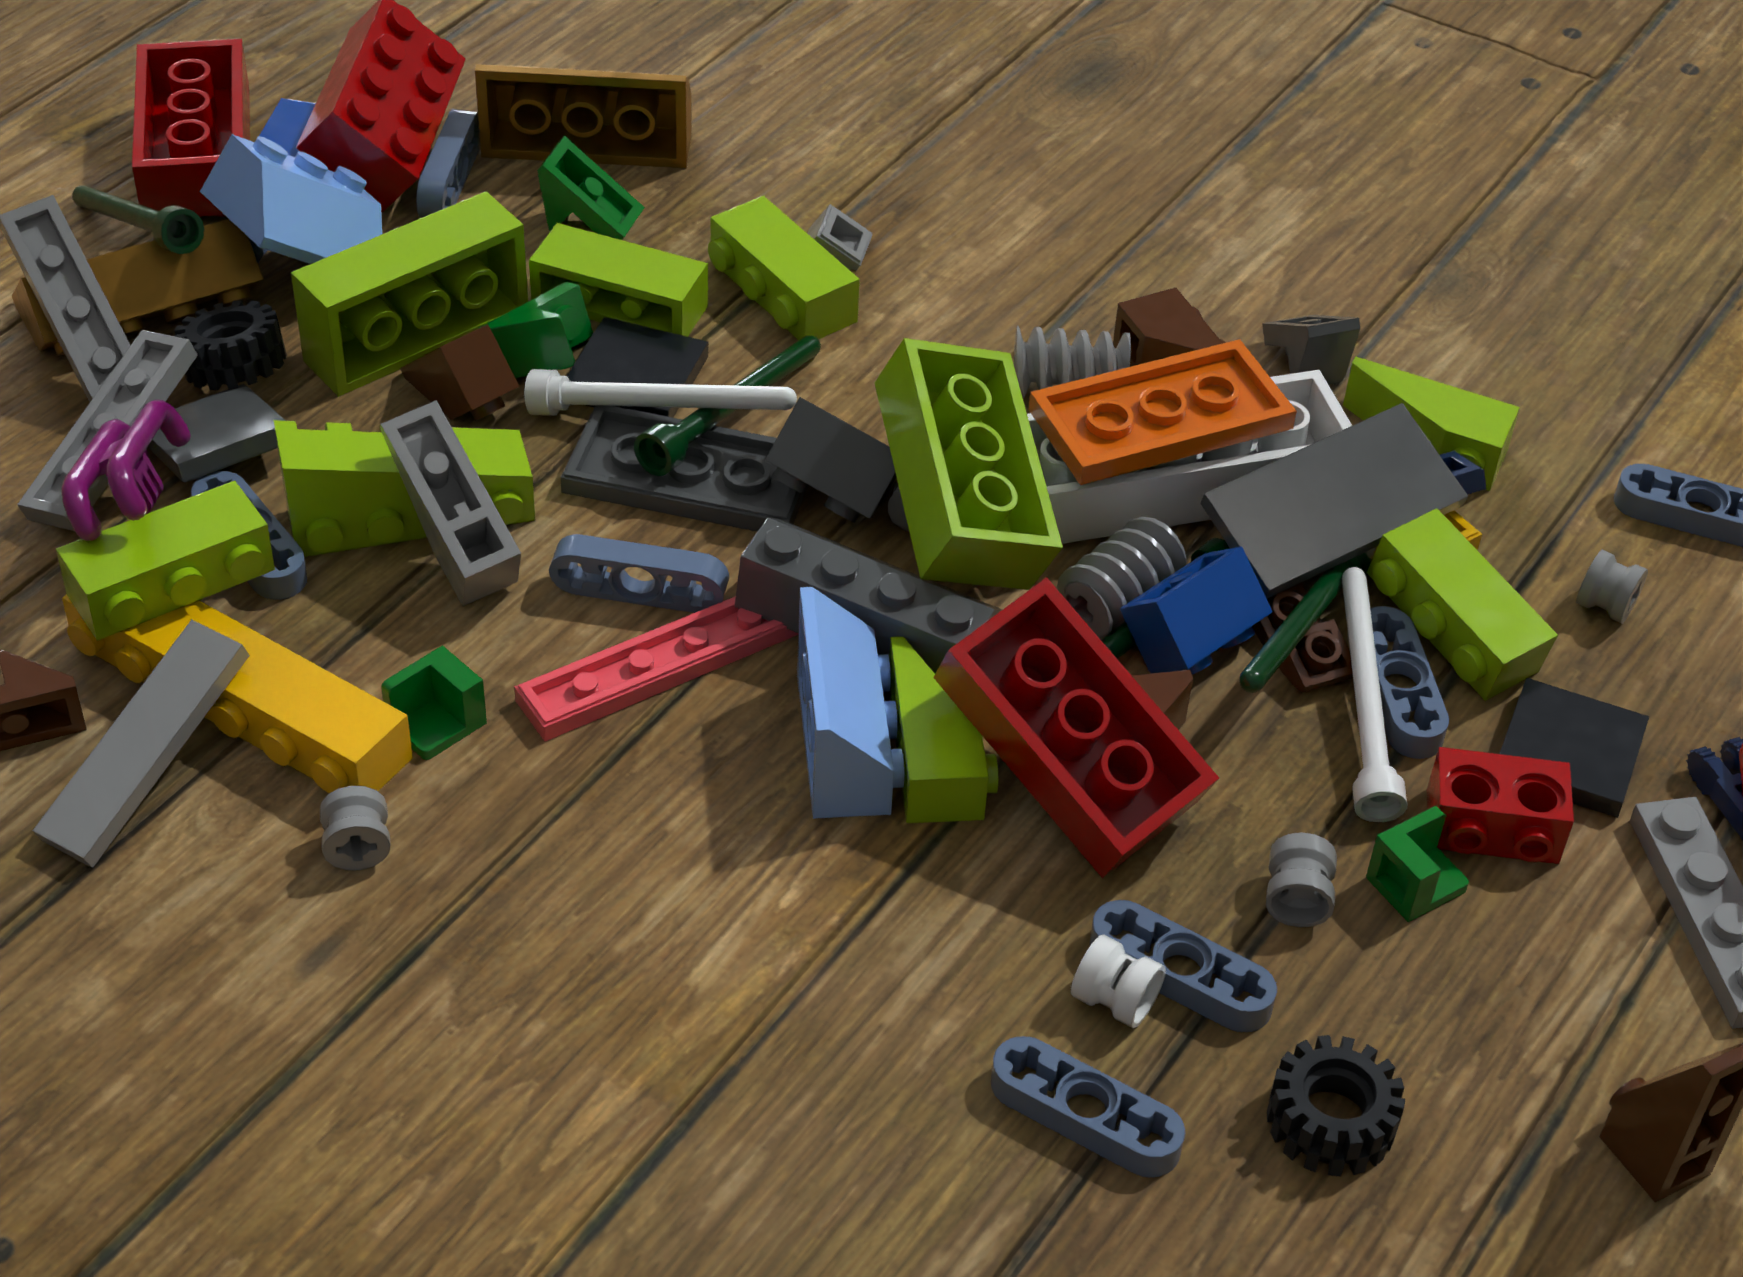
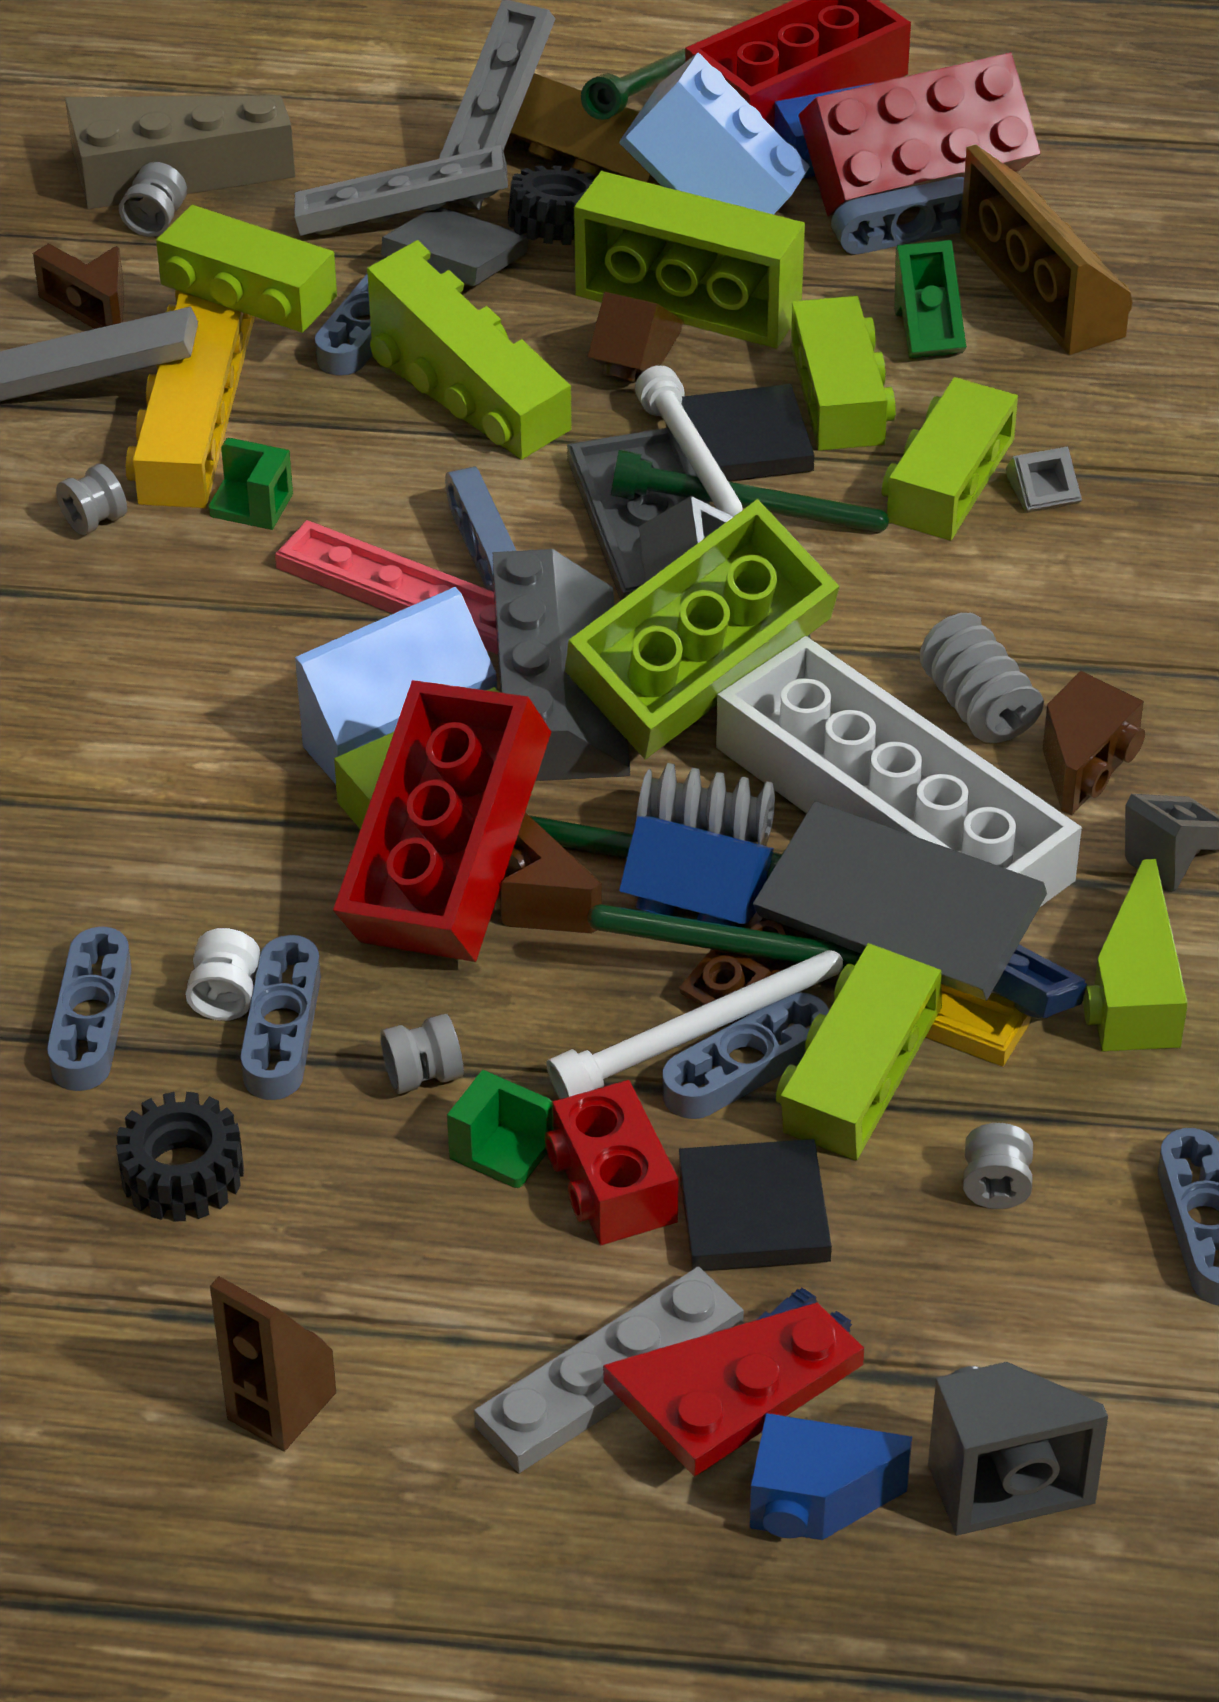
camera: 65 degrees right, 0 degrees up
magenta piece [61,399,191,541] -> none
light grey slope [380,400,521,606] -> none
green slope [479,282,593,378] -> none
orange plate [1028,339,1297,485] -> none

